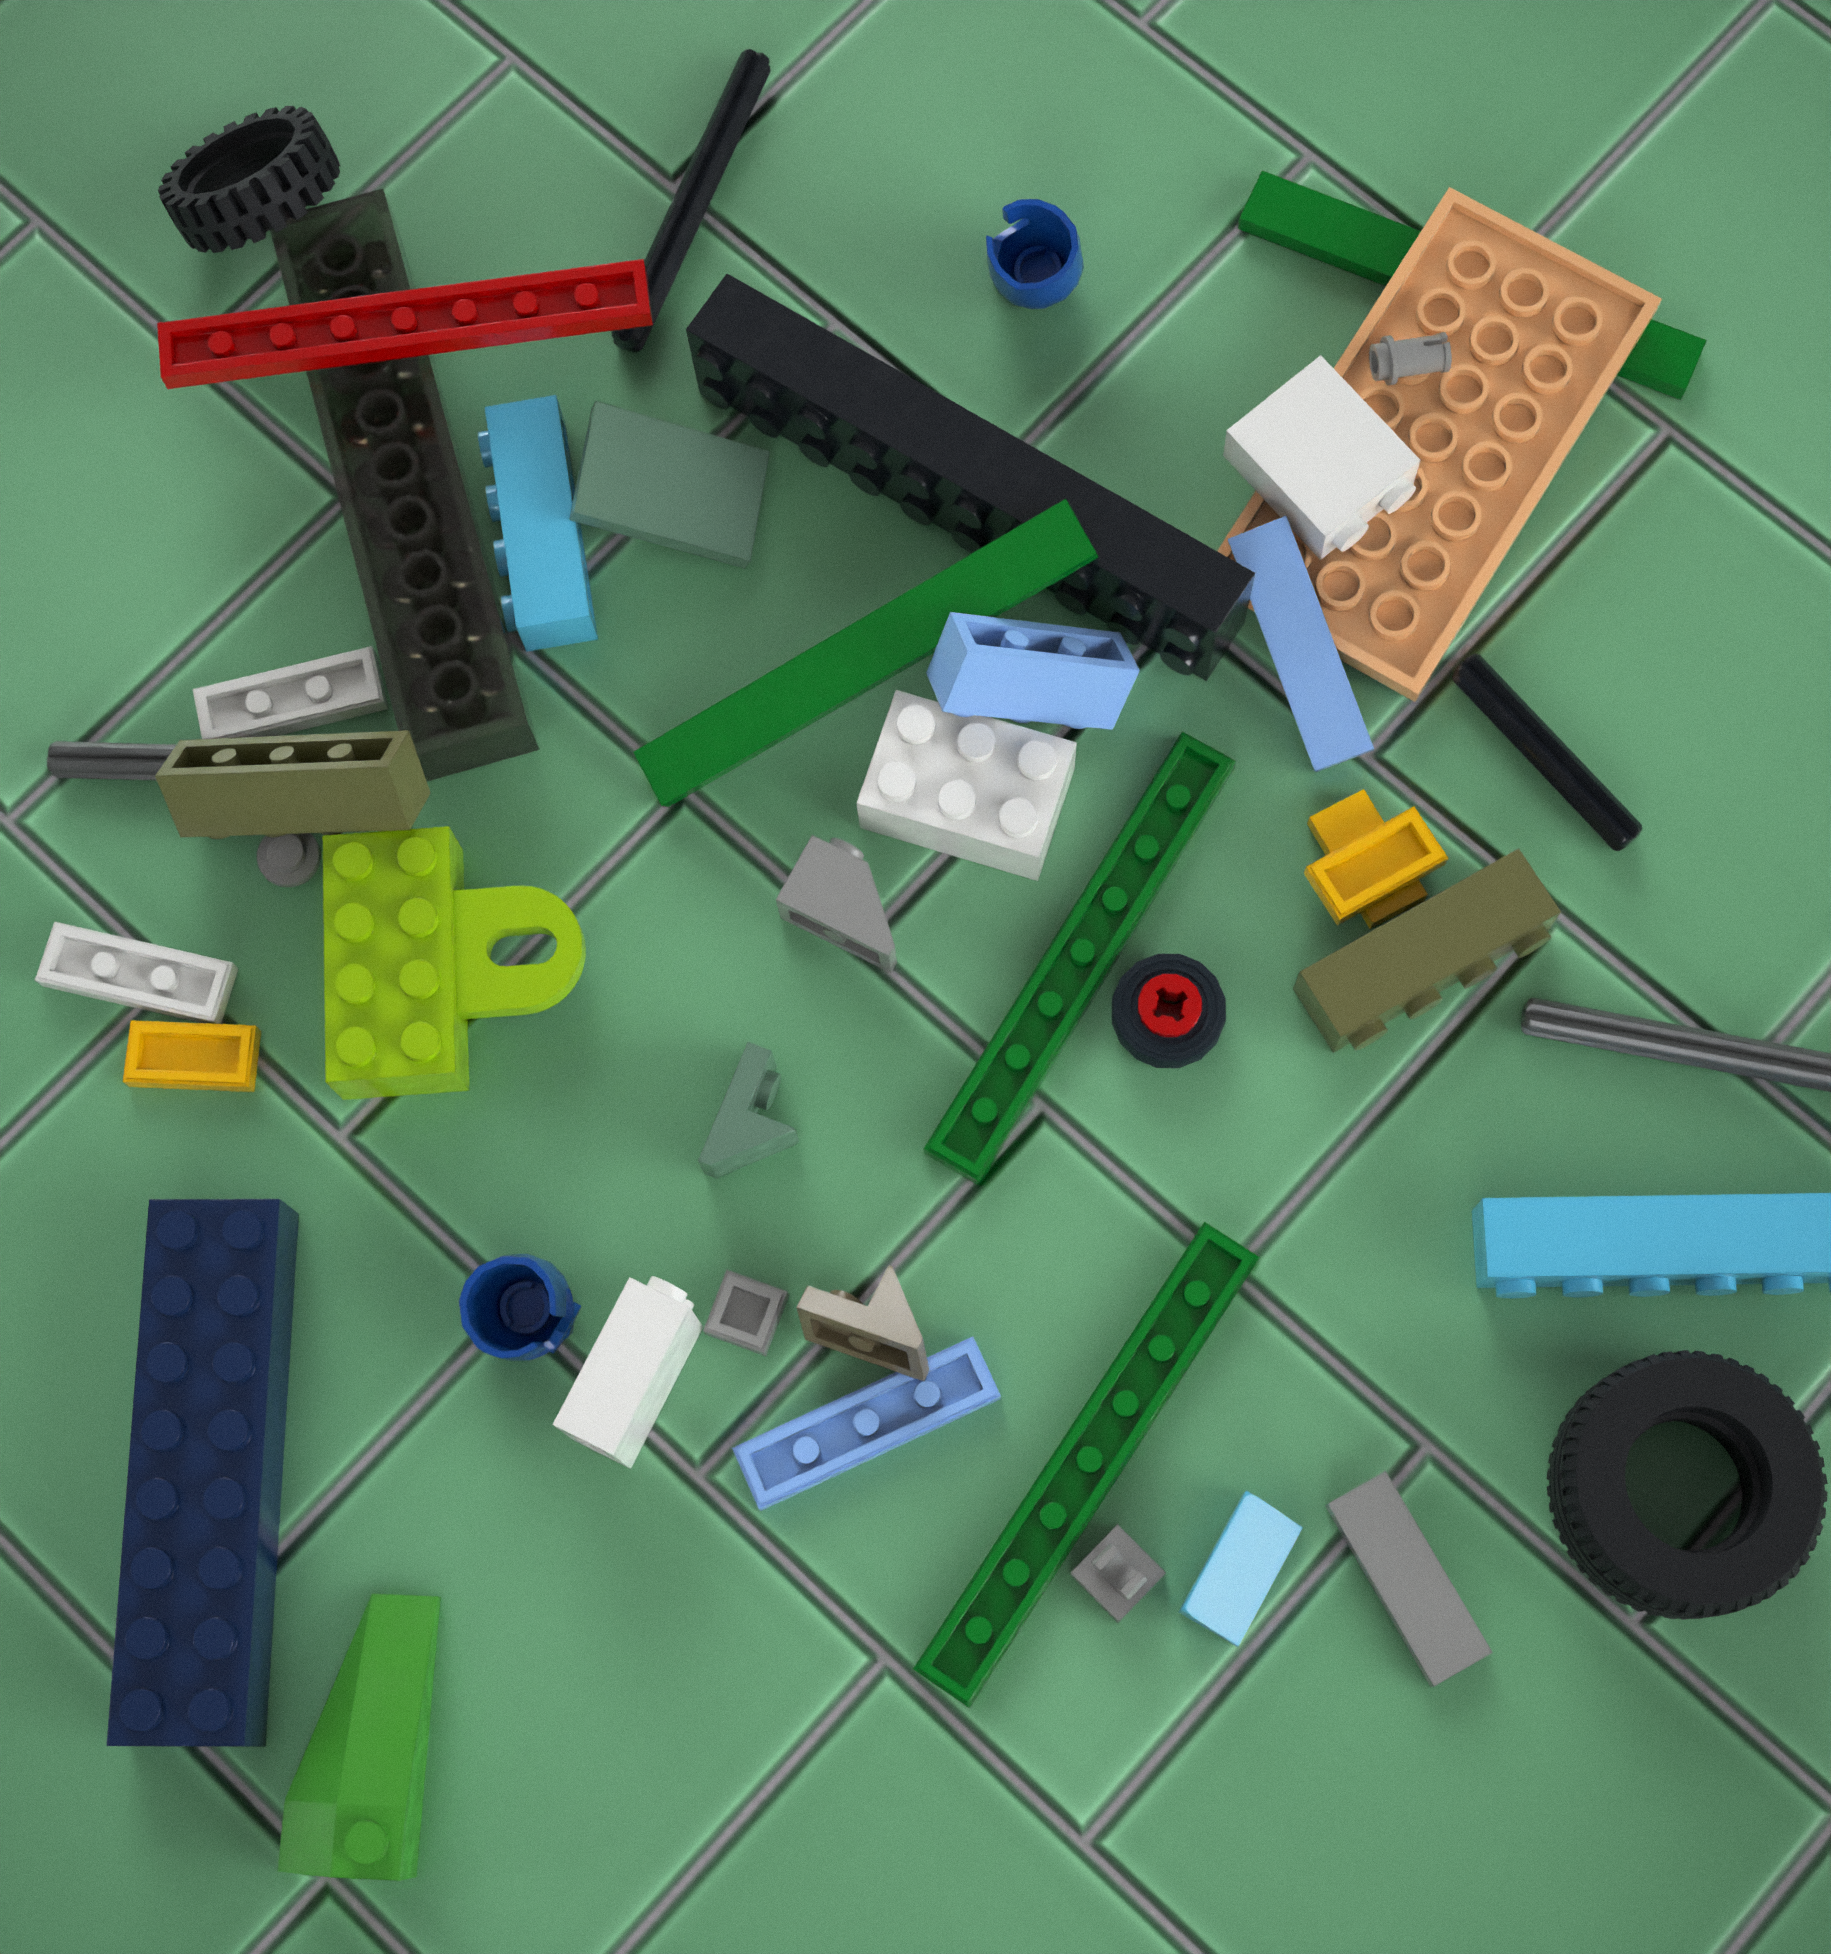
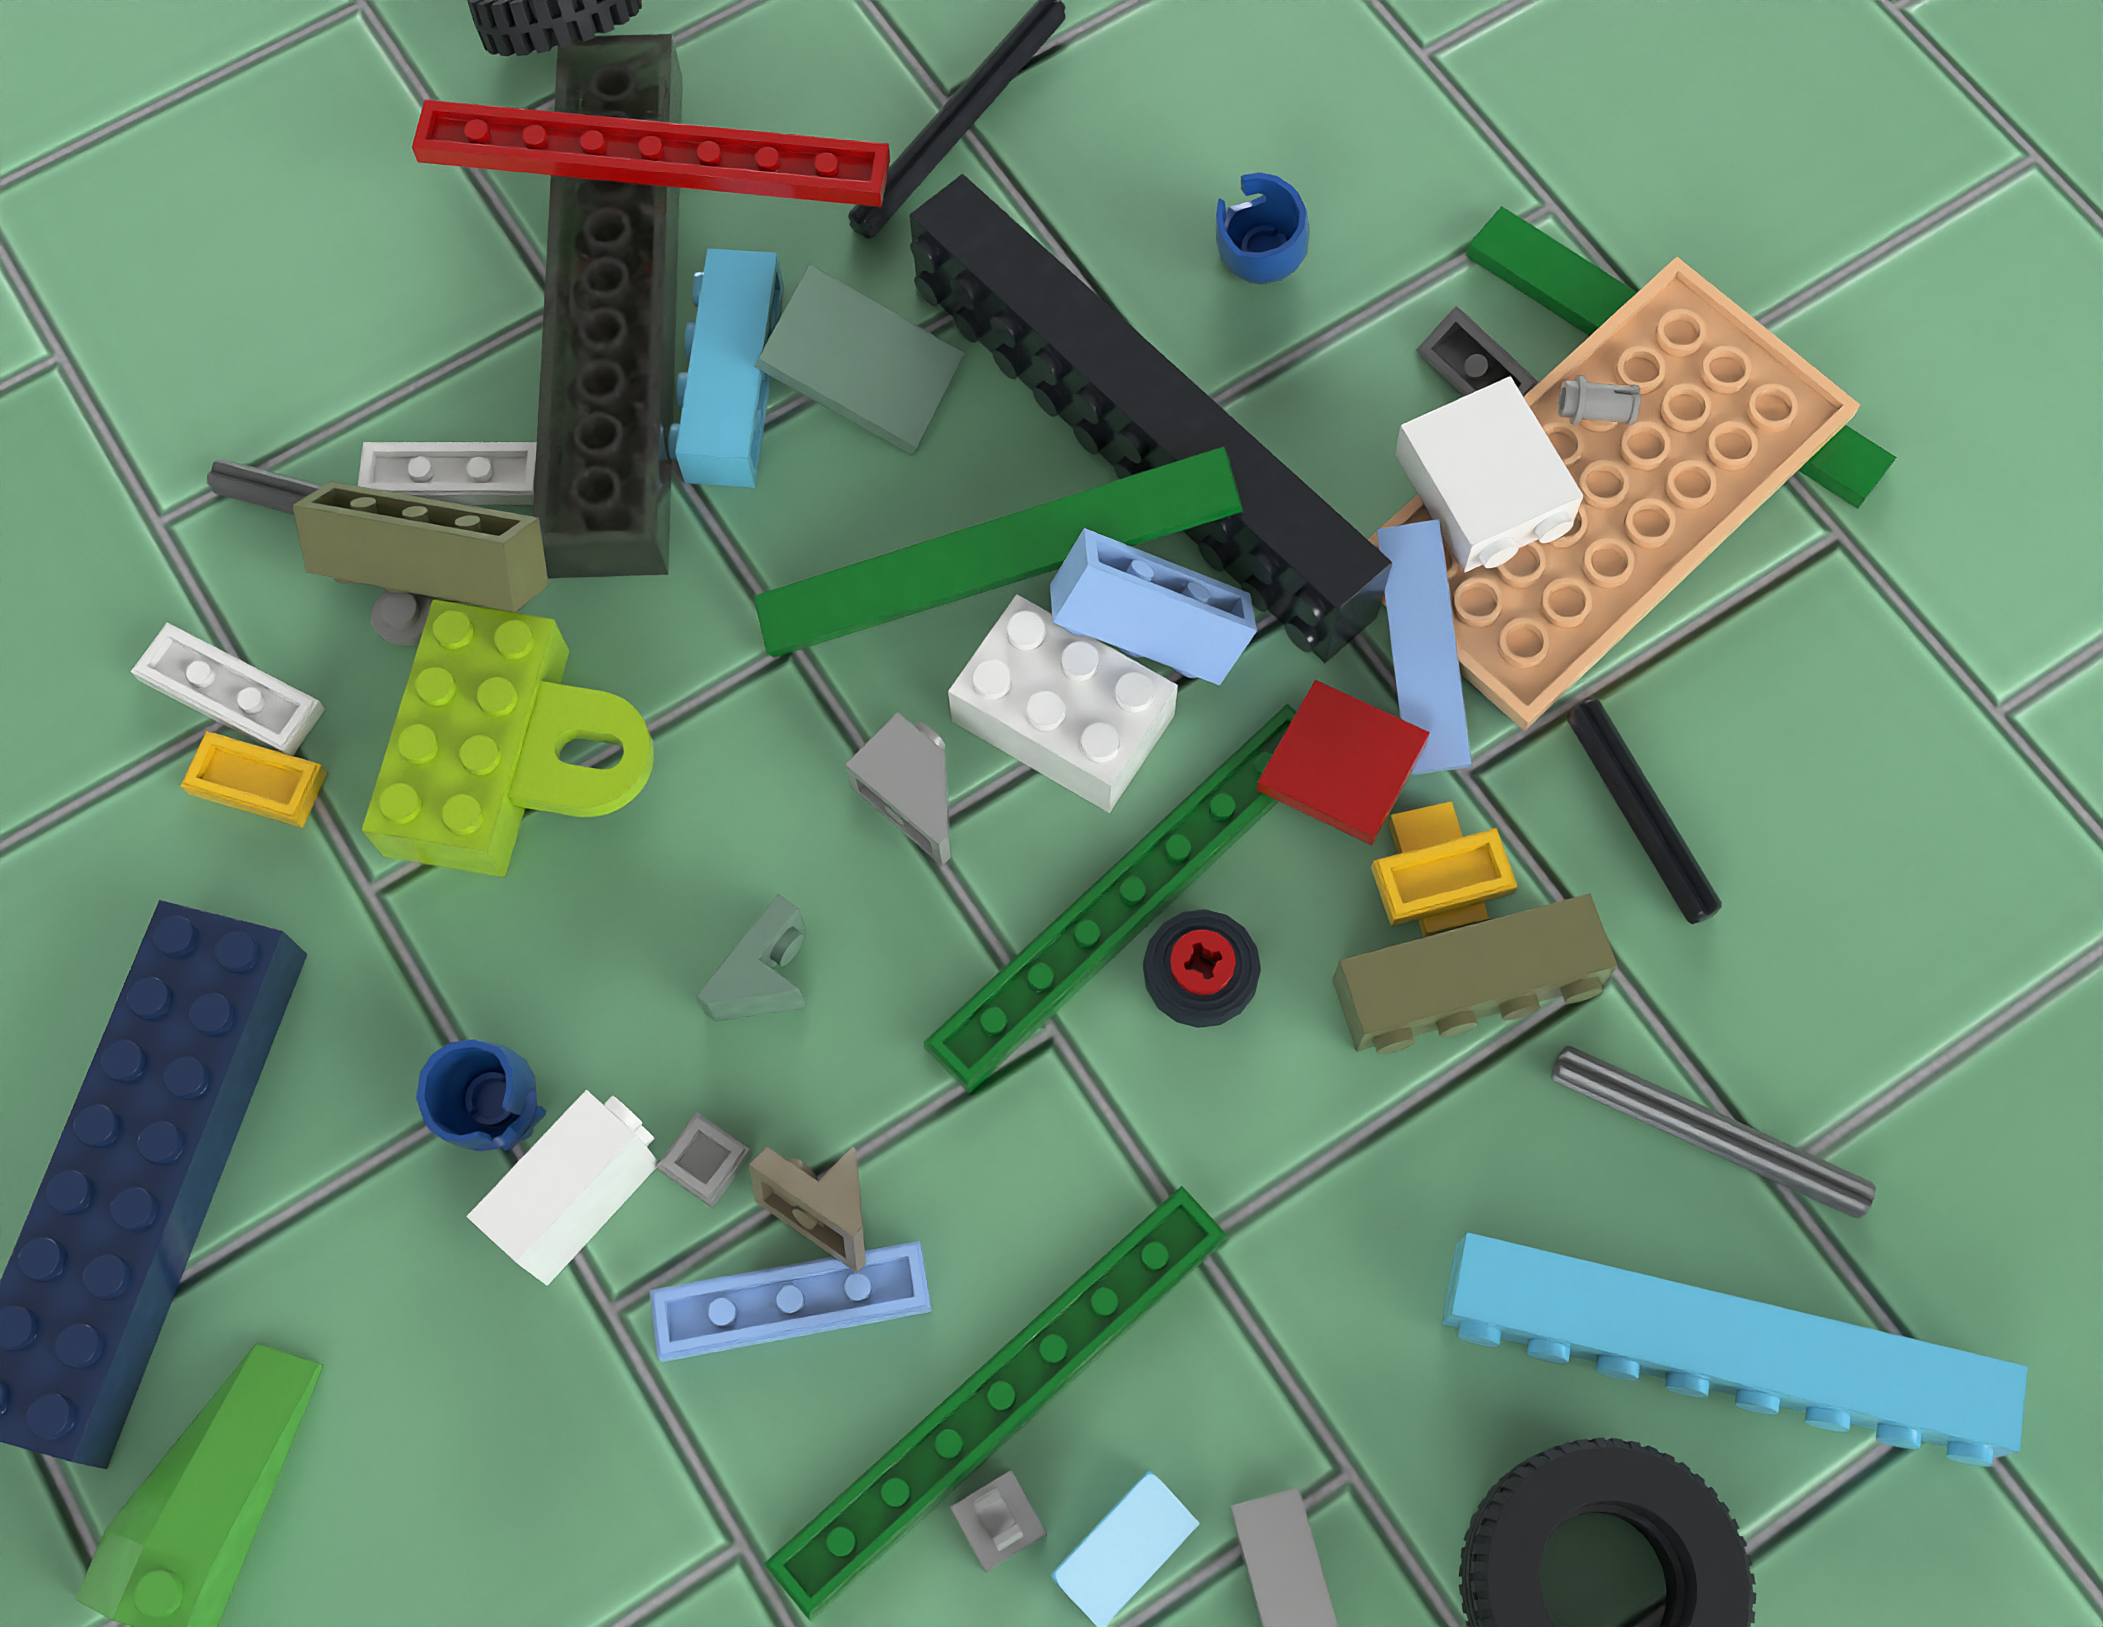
camera: 10 degrees right, 5 degrees down
none -> red tile [1257,680,1430,845]
none -> flat silver slope [1416,306,1539,397]

